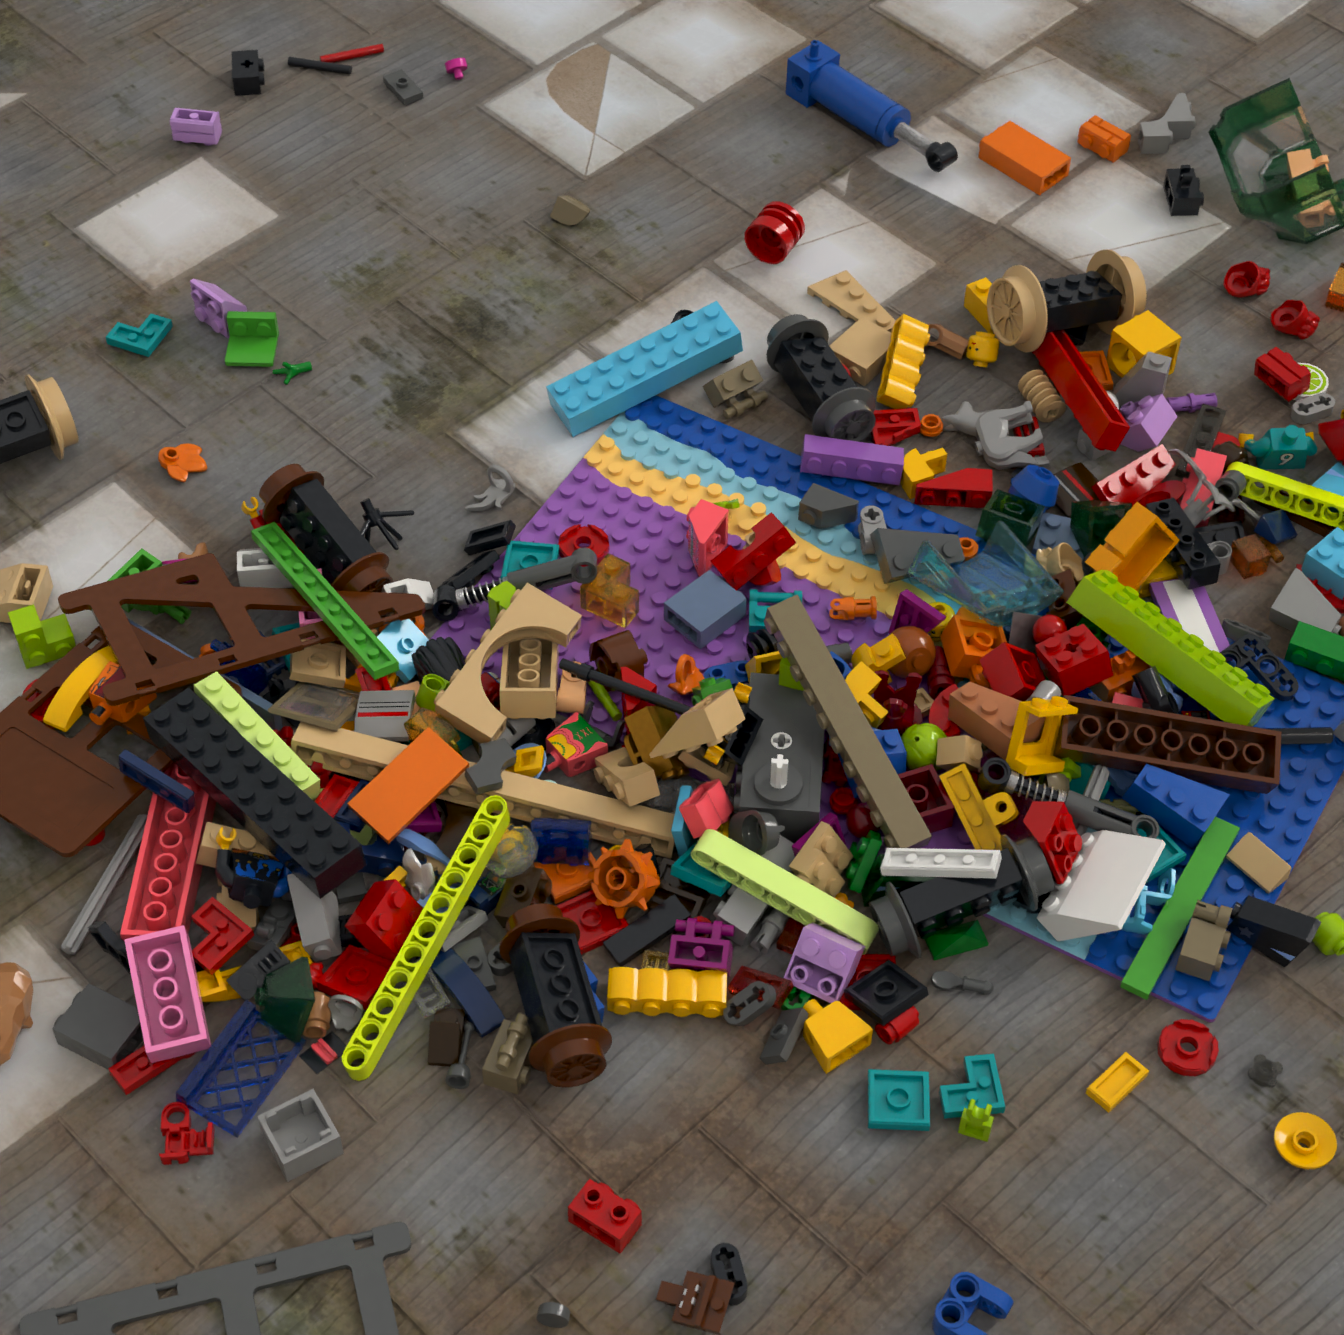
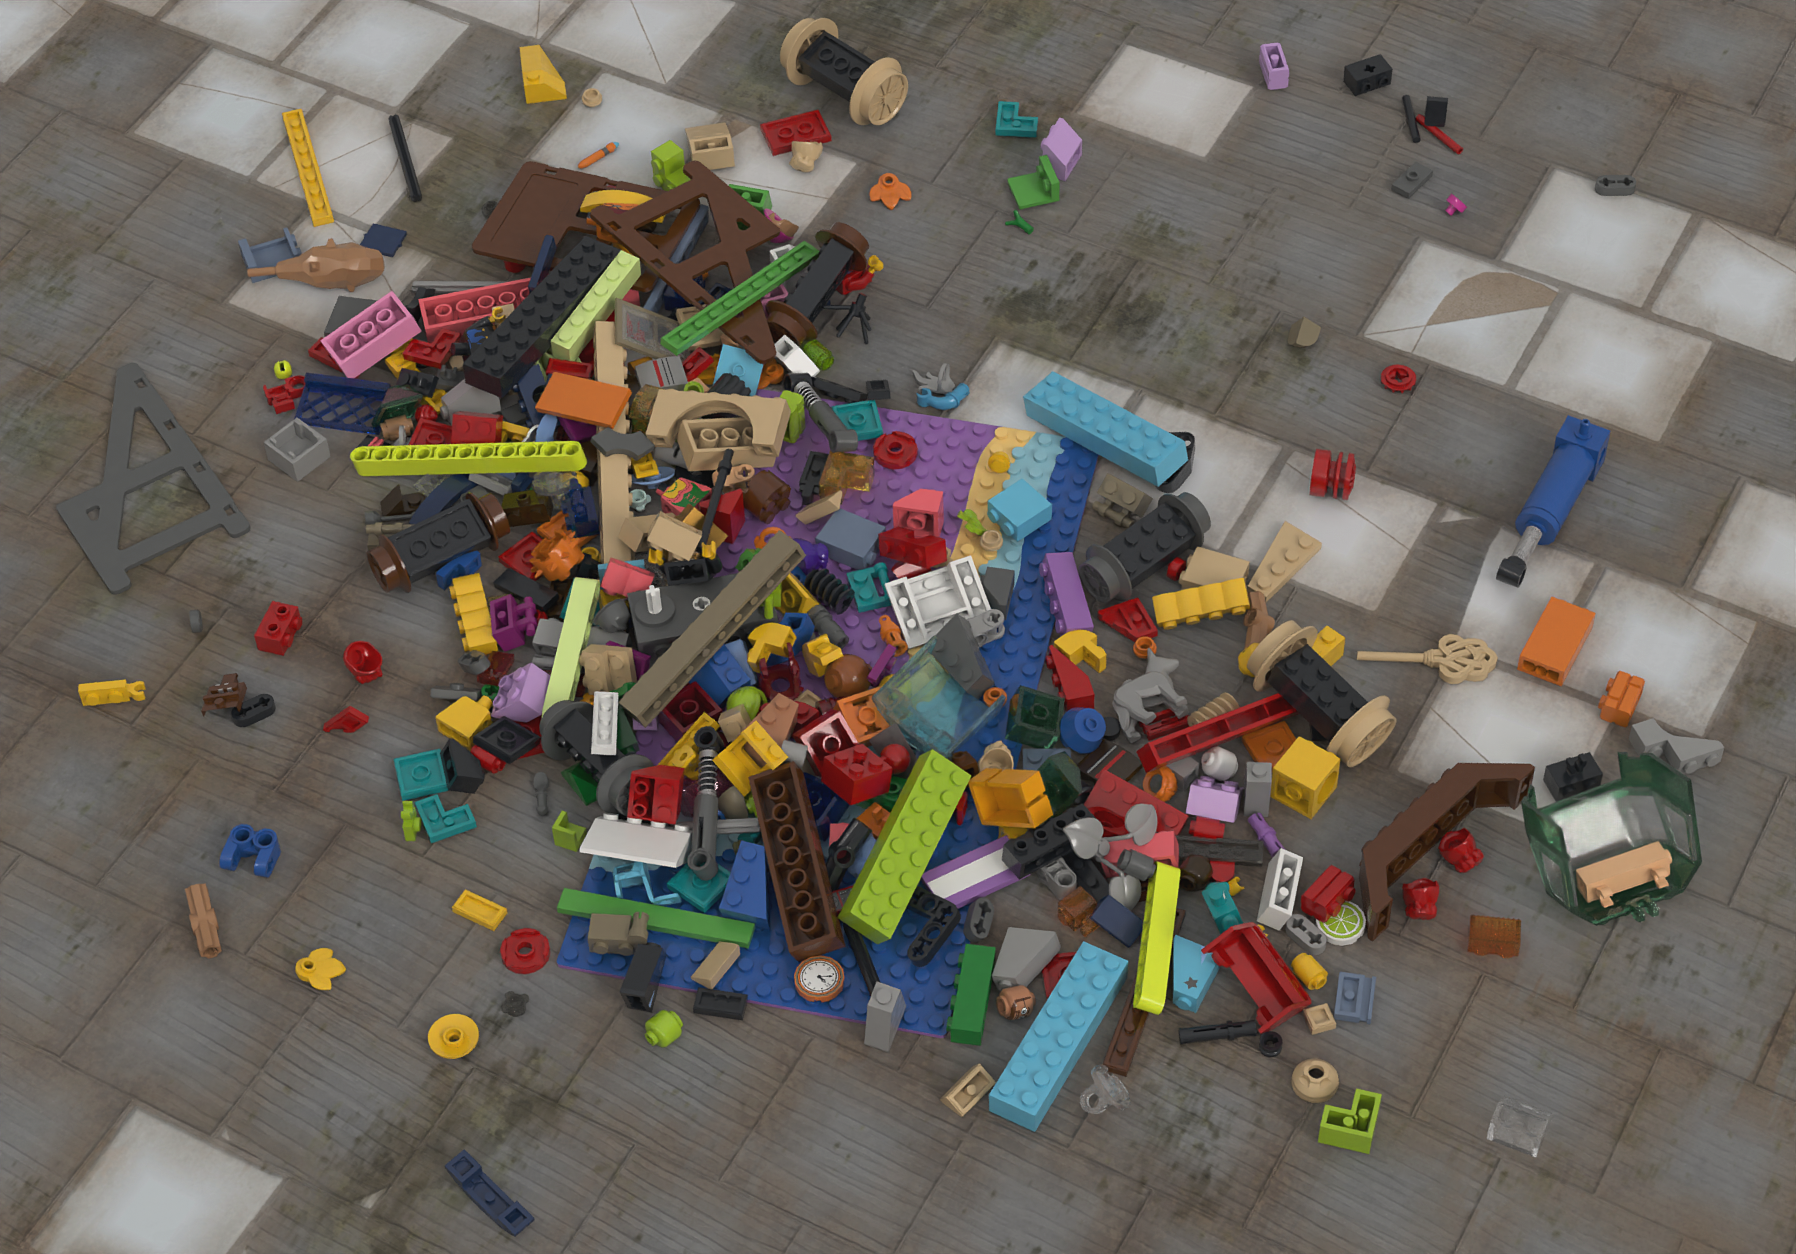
camera: 75 degrees right, 0 degrees up
none -> neon yellow hinge [274,360,292,379]
none -> yellow plate [295,948,346,990]
none -> red tile [323,706,369,733]
none -> red hair [343,641,383,684]
none -> black slope [440,738,485,794]
none -> lime panel [552,810,587,852]
none -> black plate [693,987,748,1020]
none -> red tile [760,110,832,156]
none -> tan hair [789,141,823,172]
none -> dark purple hair [793,538,829,575]
none -> tile [794,956,844,1002]
none -> tan slope [795,490,842,525]
none -> black hinge [799,451,833,505]
none -> clear neon green brick [803,340,834,370]
none -> white slope [884,555,992,650]
none -> dark azure piece [916,383,970,410]
none -> tan plate [980,530,1003,552]
none -> medium azure brick [987,479,1052,542]
none -> yellow plate [988,451,1011,473]
none -> orange piece [1143,766,1178,802]
none -> red brick [1189,816,1225,844]
none -> white brick [1257,848,1303,930]
none -> tan piece [1357,634,1498,684]
none -> reddish brown slope [1359,763,1535,942]
none -> red gear [1381,364,1416,393]
none -> black slope [1424,96,1448,127]

